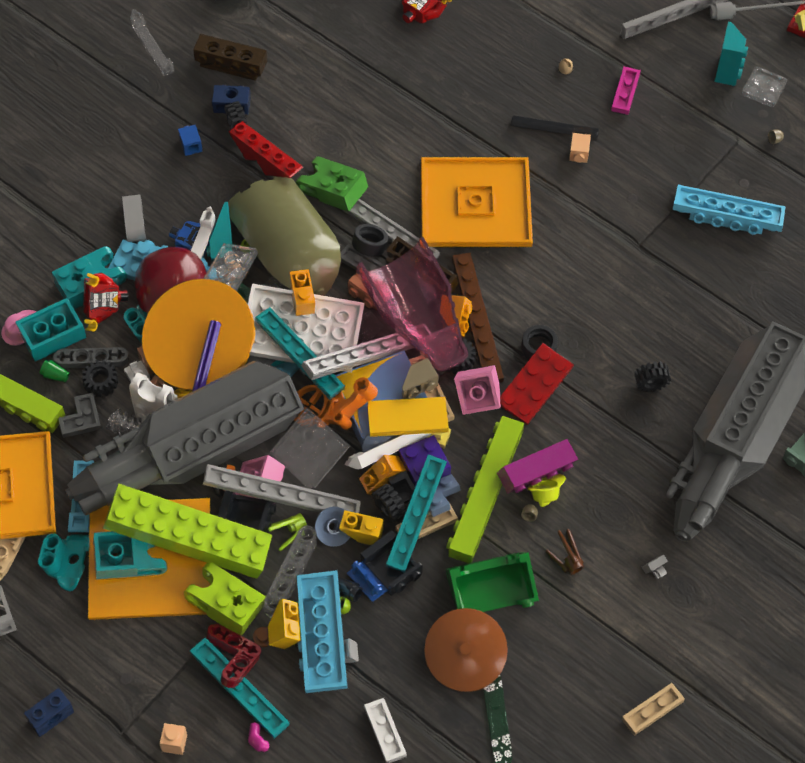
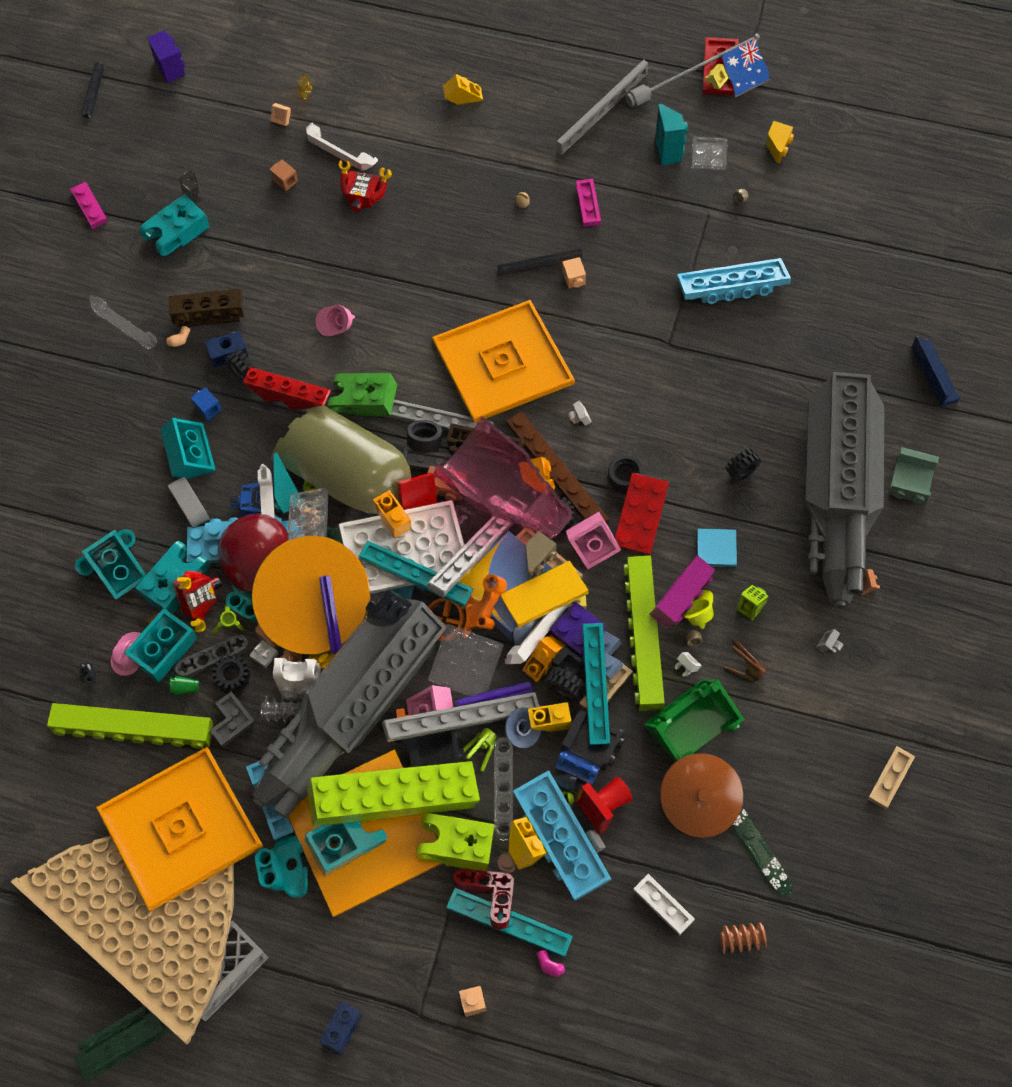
camera: 20 degrees left, 5 degrees up
none -> teal piece [75,529,146,600]
none -> teal slope [160,418,216,479]
none -> light nougat arm [166,326,190,347]
none -> lime plant [212,604,244,635]
none -> bright pink piece [315,305,355,336]
none -> black slope [364,589,412,627]
none -> red tile [397,473,437,510]
none -> dark purple axle [455,682,532,707]
none -> white tile [568,401,591,426]
none -> red plant [575,777,632,835]
none -> white tile [675,652,702,677]
none -> medium azure tile [697,529,737,567]
none -> lime slope [737,585,768,620]
none -> nougat tile [861,569,880,595]

